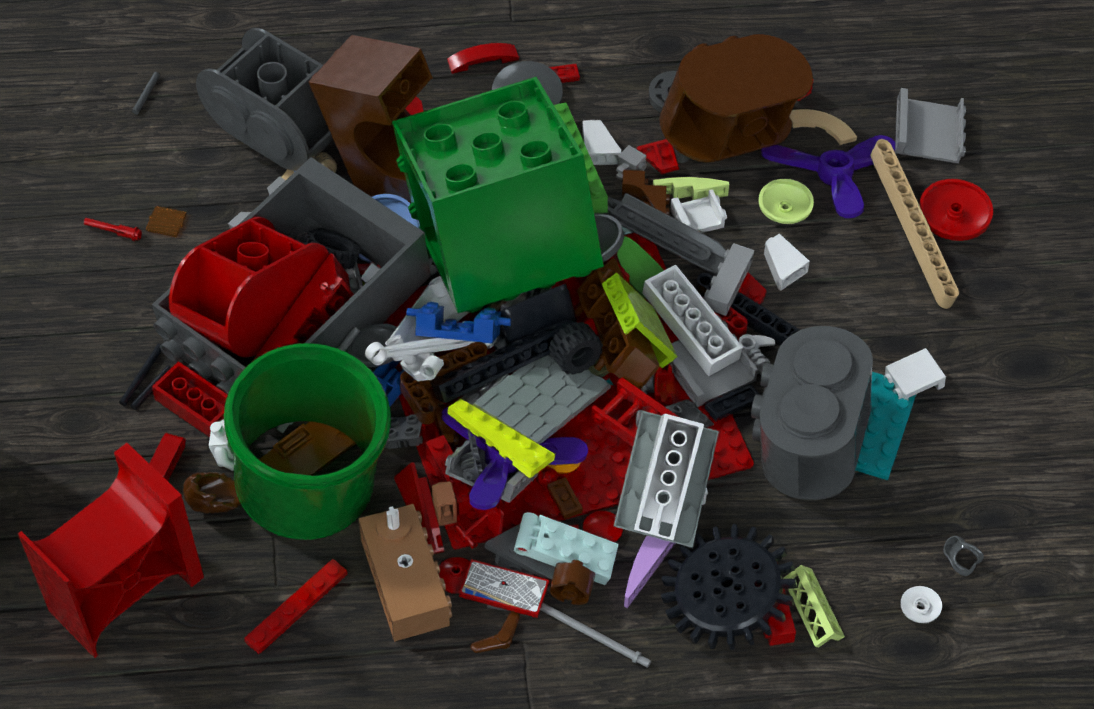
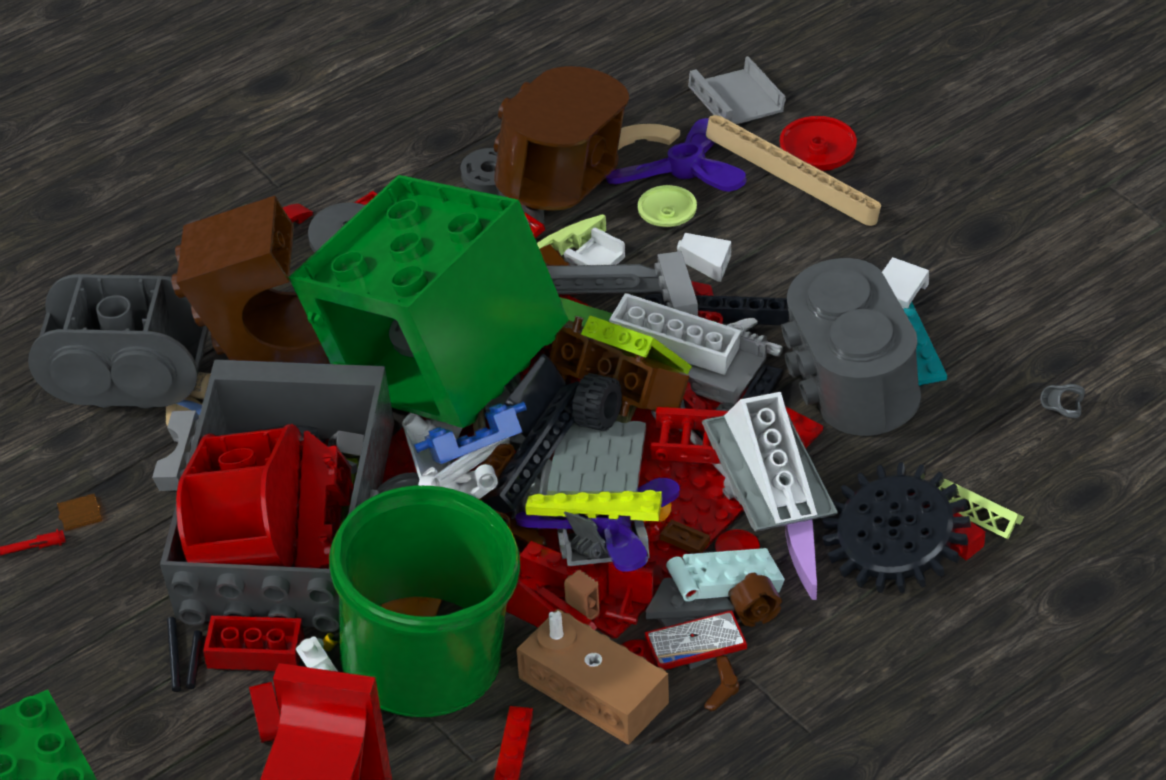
camera: 30 degrees left, 10 degrees down
light grey bar [541,603,651,668] -> none
white dish [901,586,942,623] -> none

